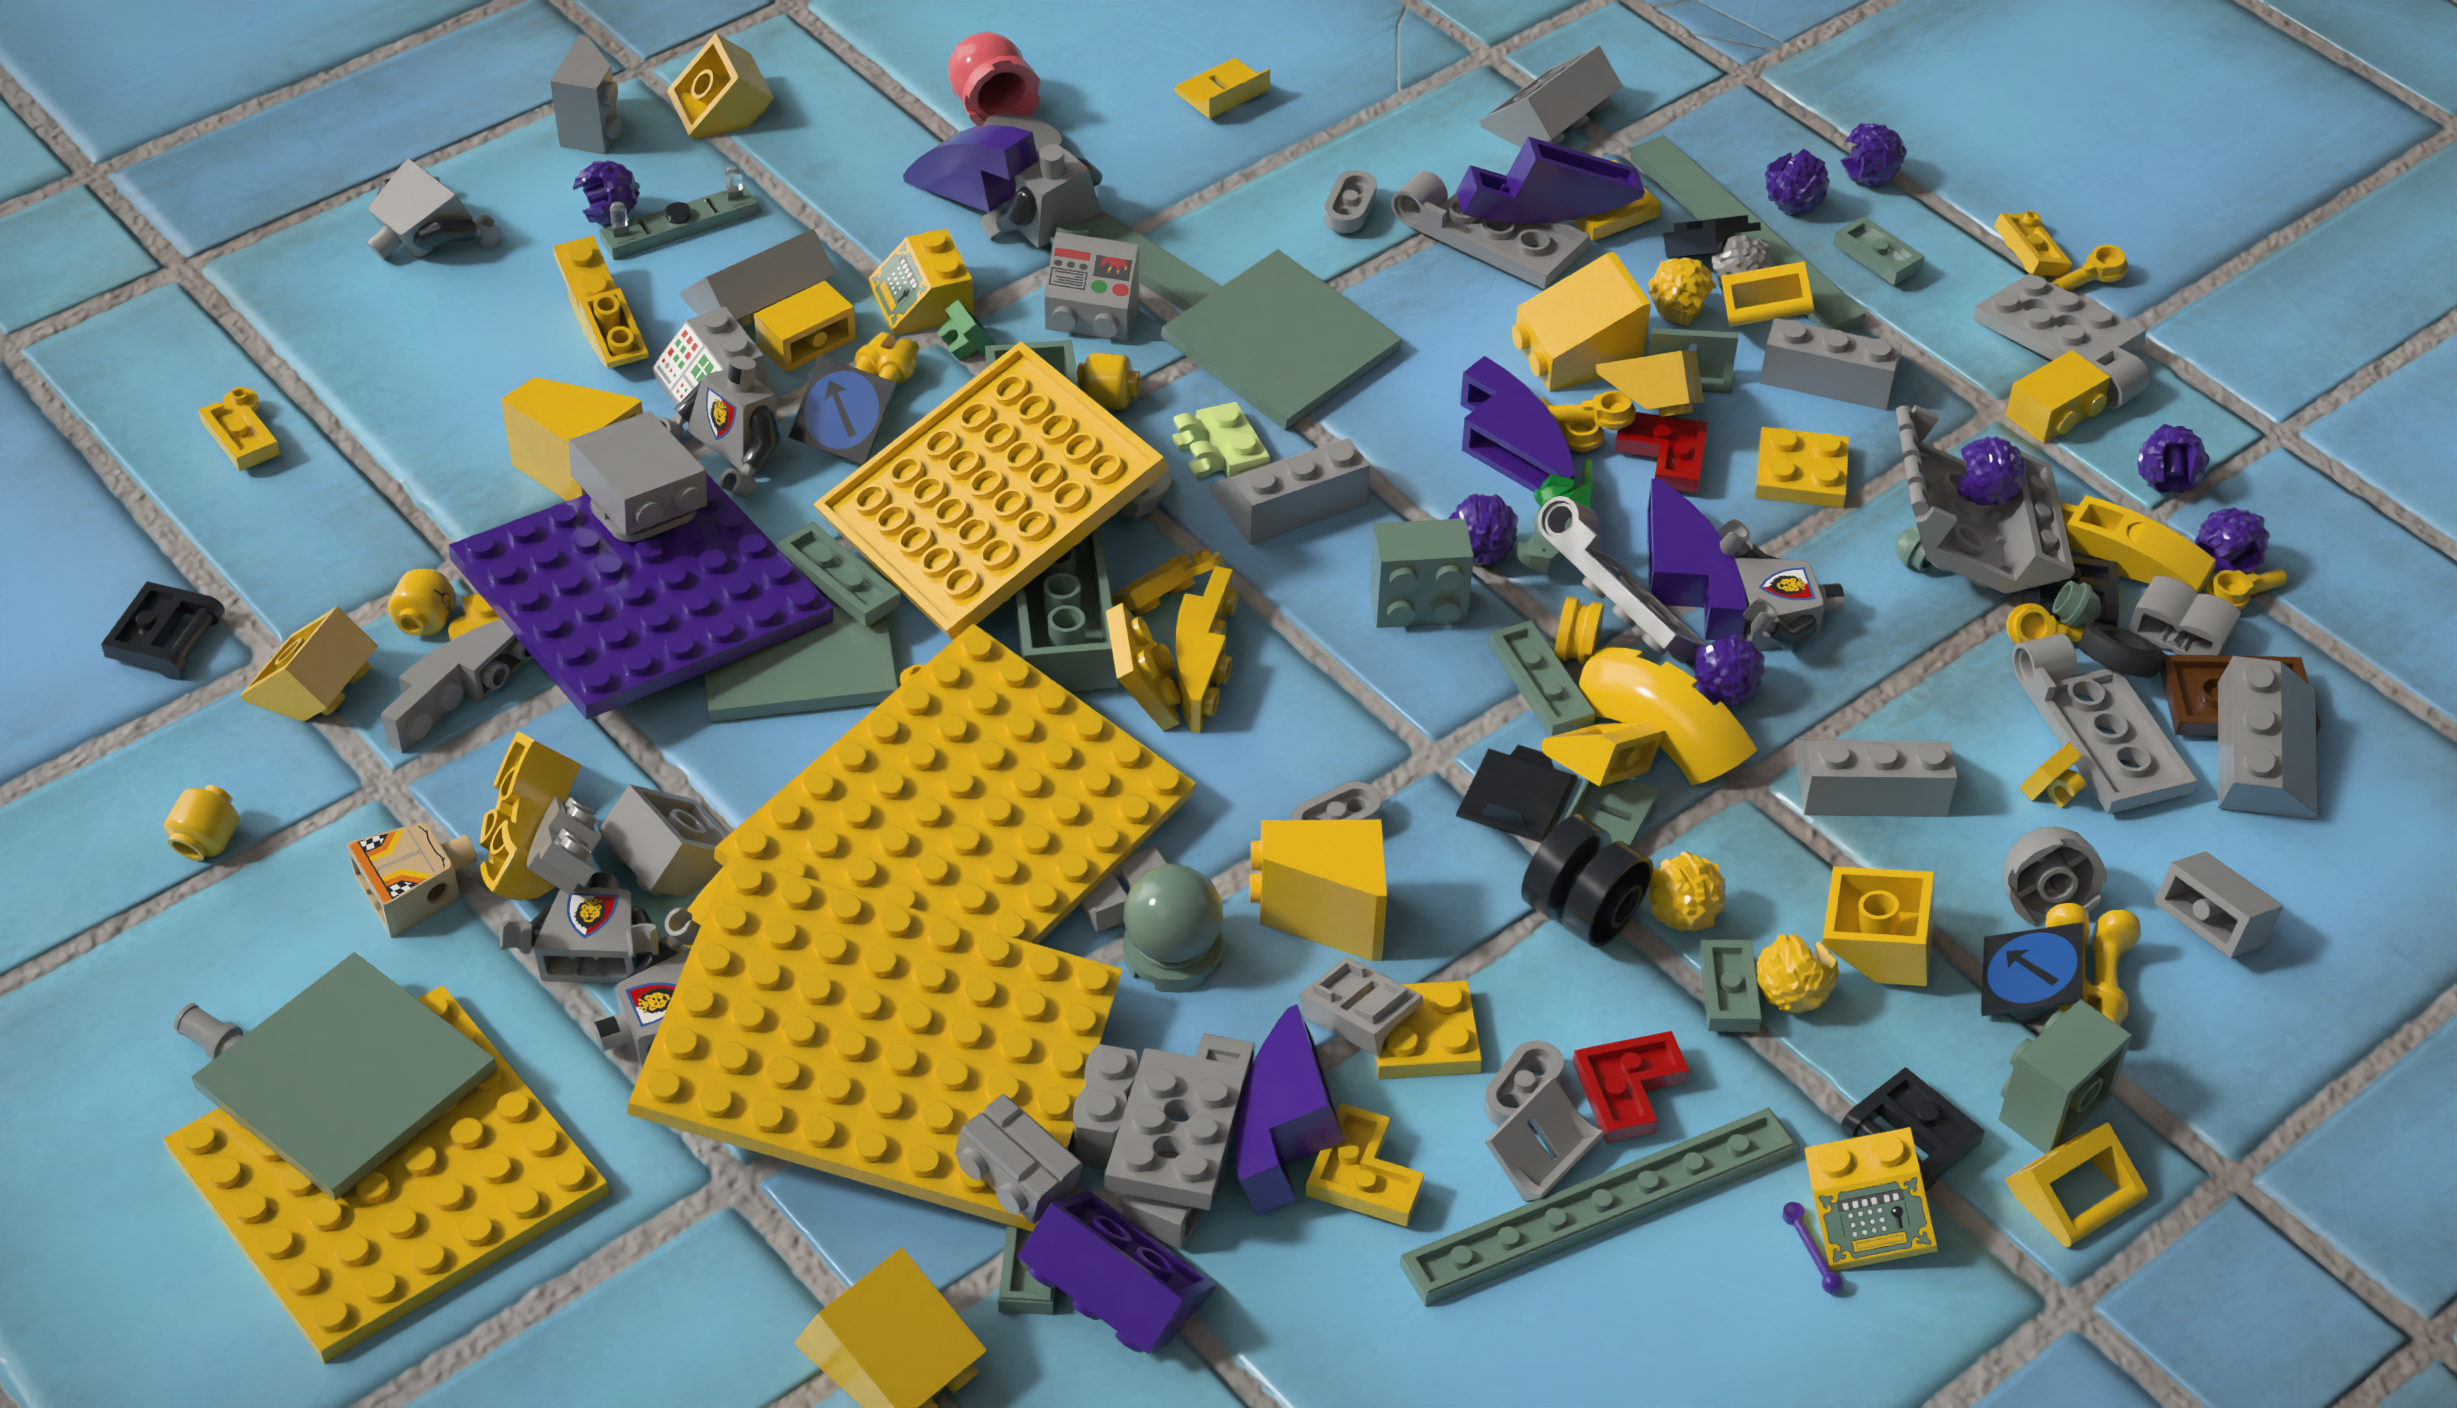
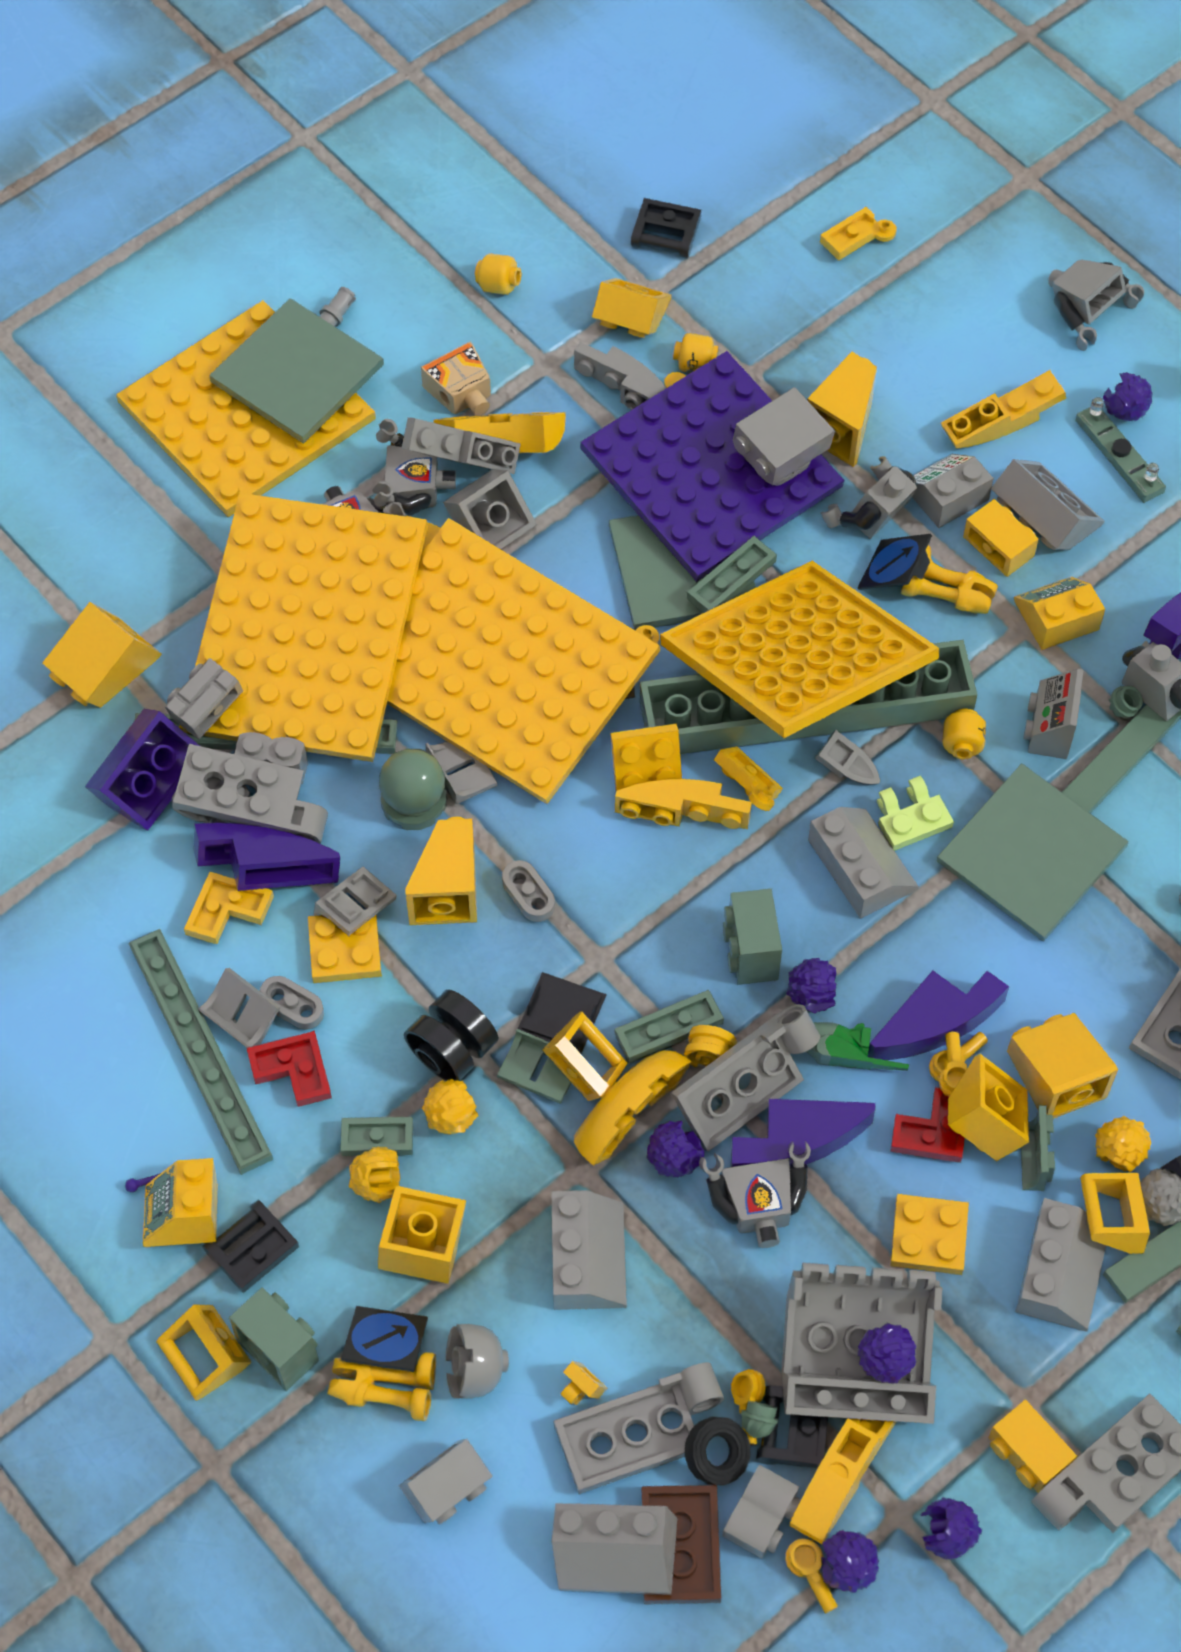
camera: 90 degrees right, 15 degrees up
green tile [937,299,996,361] -> none

